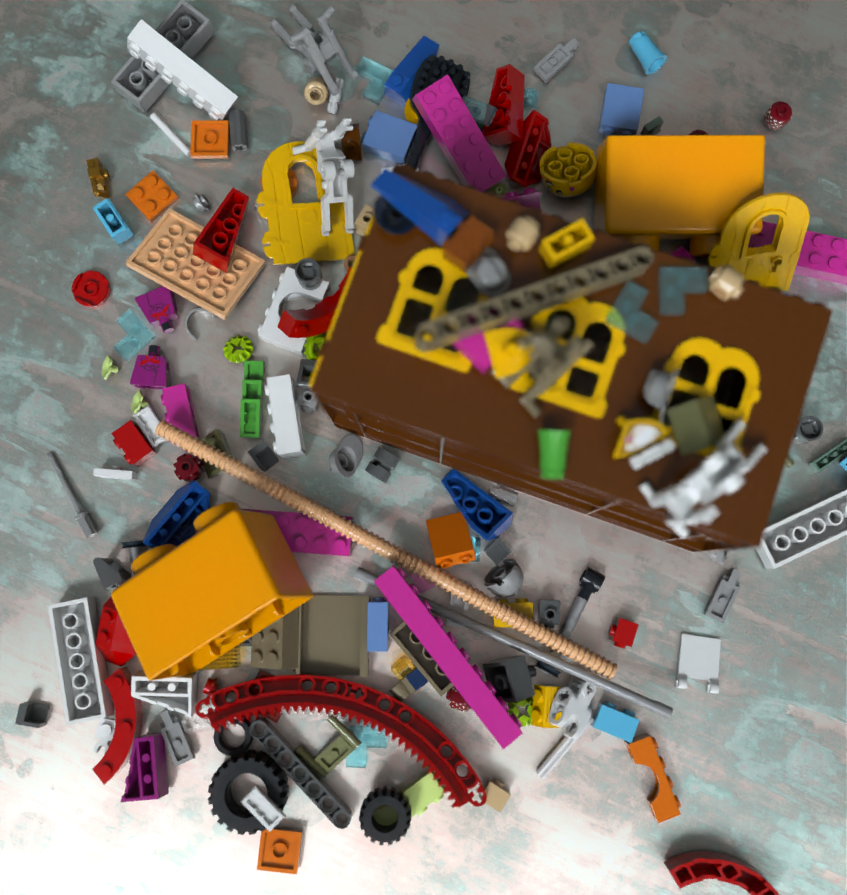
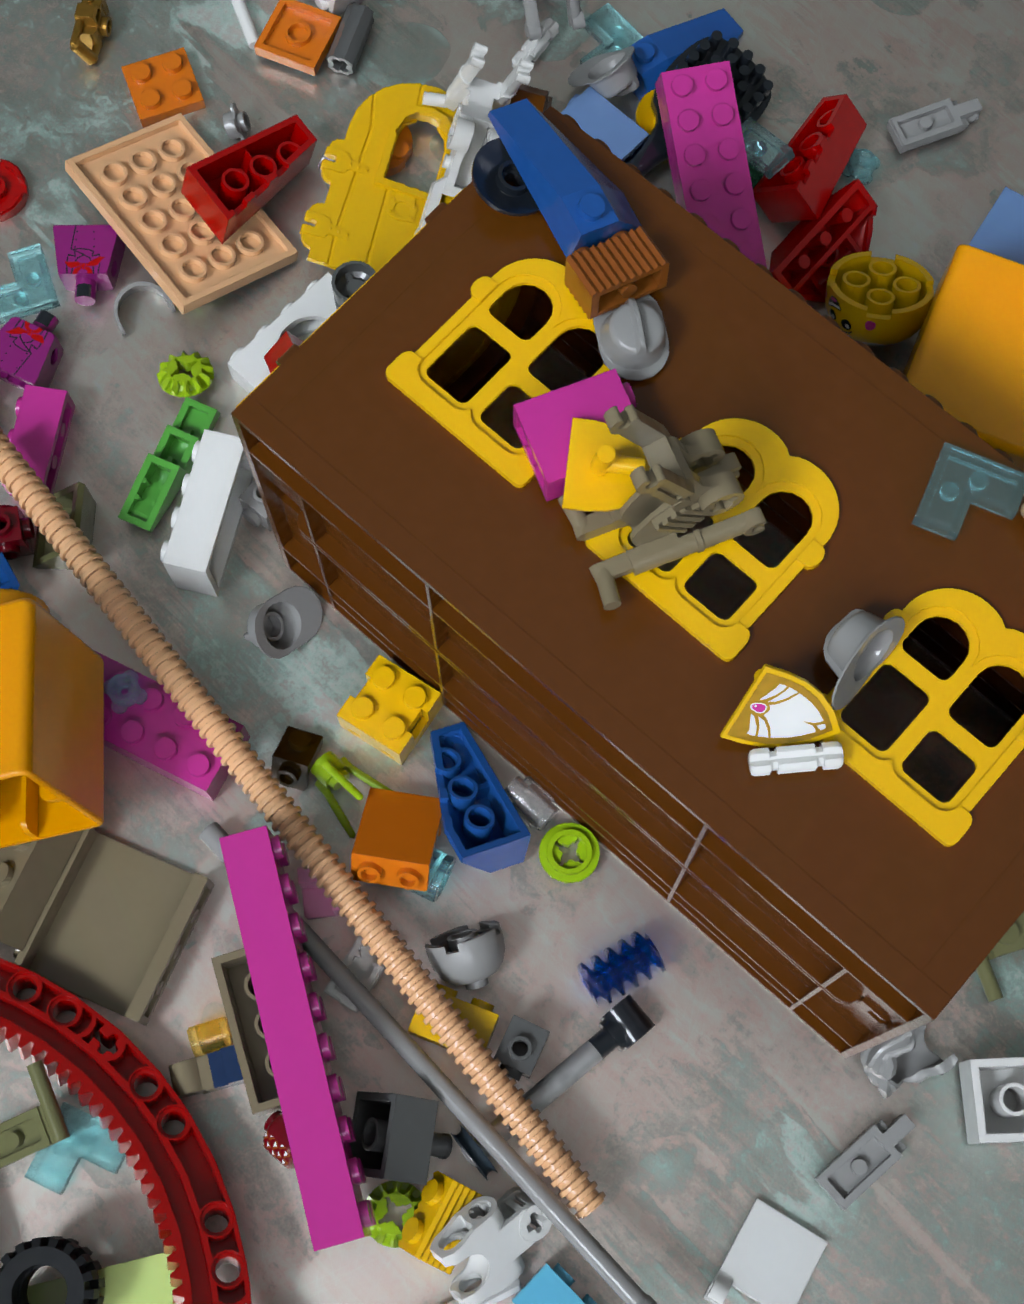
camera: 20 degrees right, 10 degrees down
medium azure brick [93,198,134,245] -> none
dark grey panel [248,441,279,472] -> none
tan head [304,77,329,105] -> none
dark grey wheel [365,447,400,483] -> none
medium blue brick [367,597,390,652] -> none
dark tan beam [414,247,654,352] -> none
dark grey panel [483,537,512,565] -> none
tan head [505,216,540,252] -> none
bright green plant [537,430,571,479] -> none
yellow brick [539,219,595,269] -> none
clear light blue tile [605,280,659,344] -> none
red brick [608,617,639,649] -> none
white piece [639,419,767,538] -> none
olive slope [666,397,725,456] -> none
none -> clear light blue plate [104,670,147,714]
none -> dark brown bracket [271,726,323,791]
none -> lime plant [310,751,393,838]
none -> yellow piece [337,655,443,765]
none -> lime gear [539,823,600,884]
none -> light grey piece [568,46,639,99]
none -> clear blue piece [577,931,666,1007]

